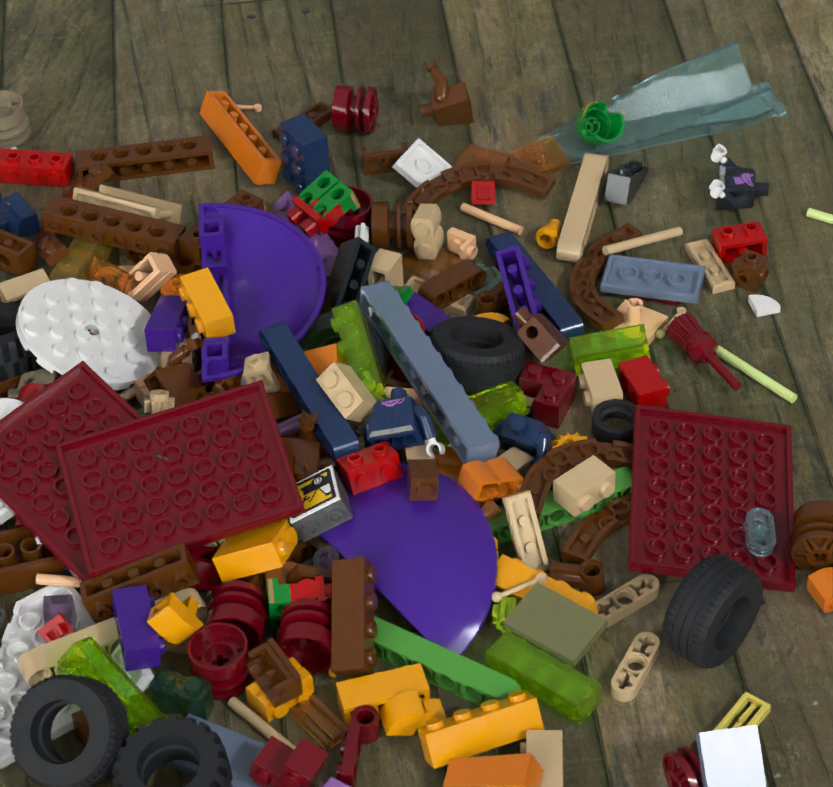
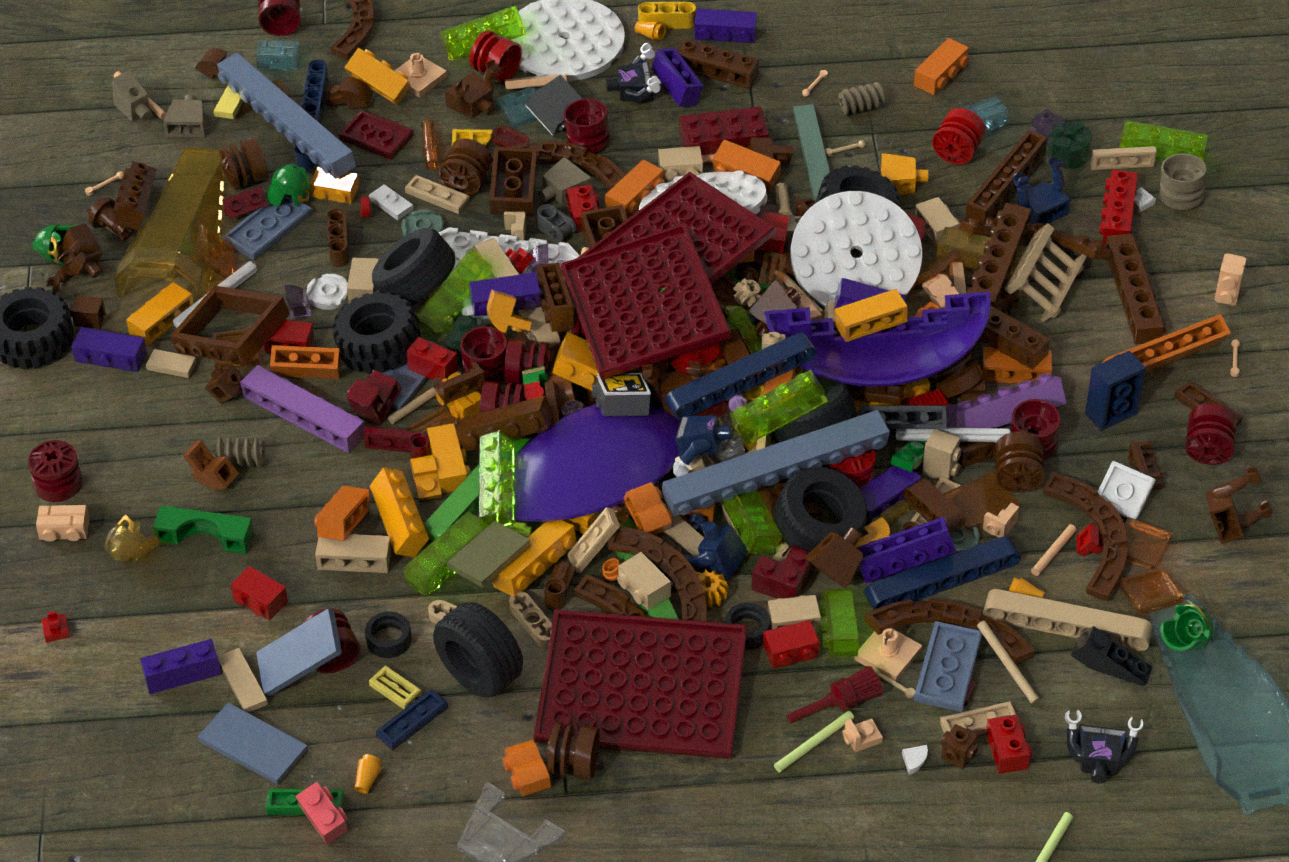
camera: 90 degrees right, 5 degrees up
hips [286,170,361,238] -> none
tan brick [316,362,377,422] -> none
red brick [336,441,403,496] -> none
reddish brown brick [407,459,439,501] -> none
tan brick [411,203,444,260] -> none
tan hinge [492,573,547,603] -> none
clear light blue plate [744,508,776,557] -> none
none -> black tyre [365,611,412,658]
none -> dark blue tile [376,689,448,751]
none -> red brick [406,337,458,381]
none -> clear neon green brick [479,430,514,526]
none -> orange plate [602,558,623,581]
none -> light nougat bracket [843,718,883,752]
none -> light nougat brick [1214,253,1246,306]

